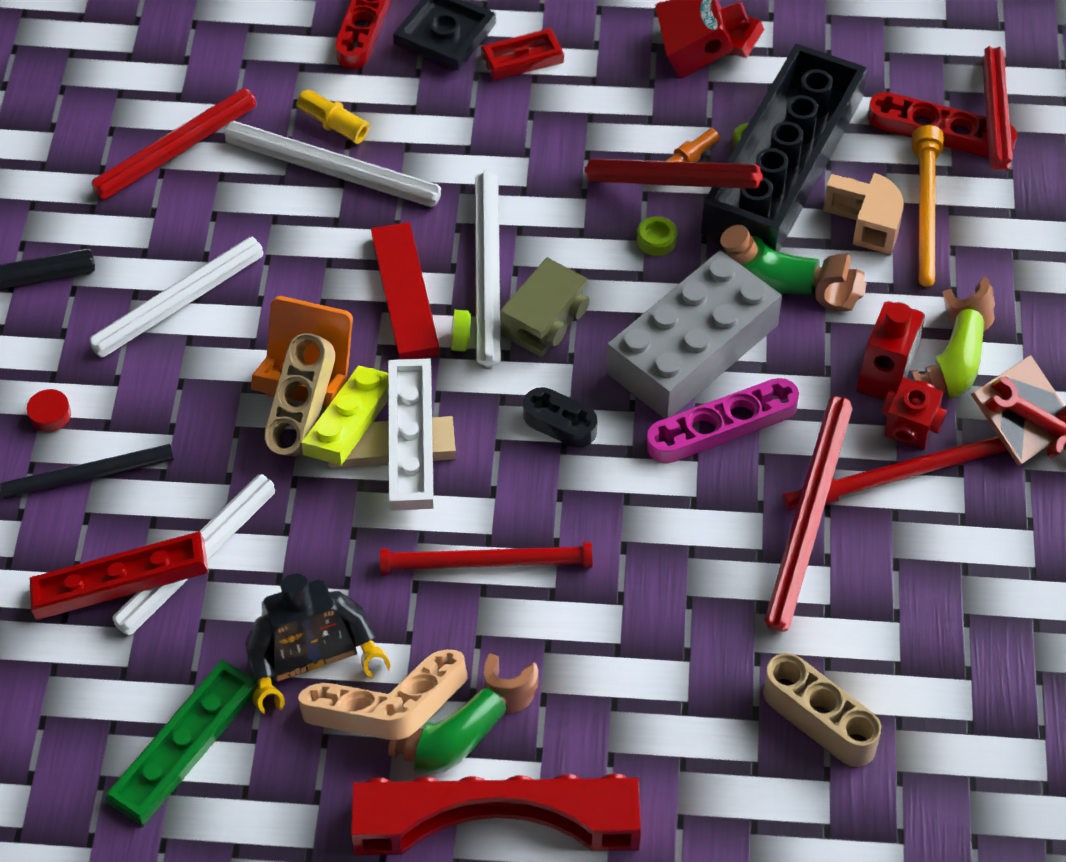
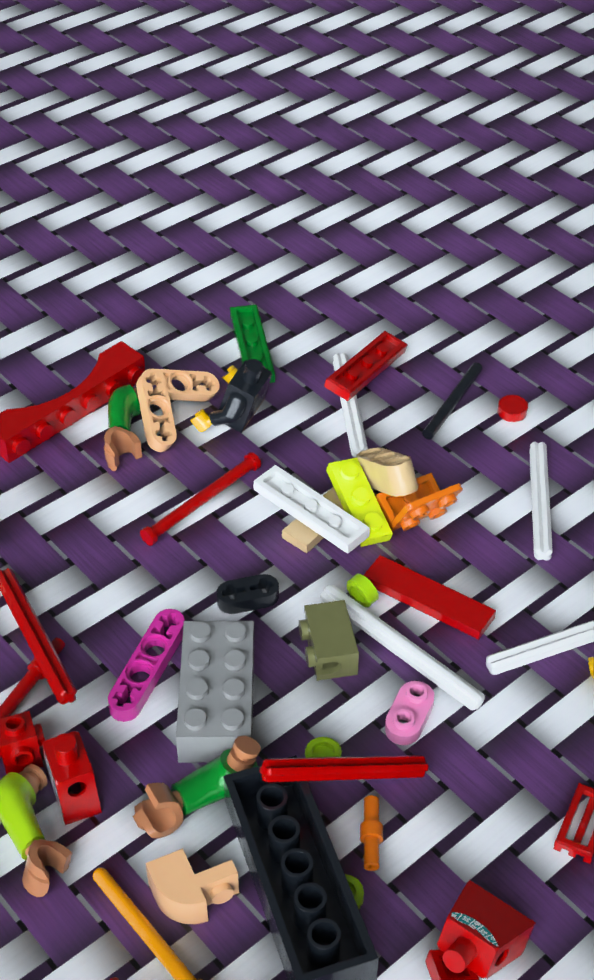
camera: 135 degrees right, 10 degrees down
none -> bright pink plate [385,681,434,745]

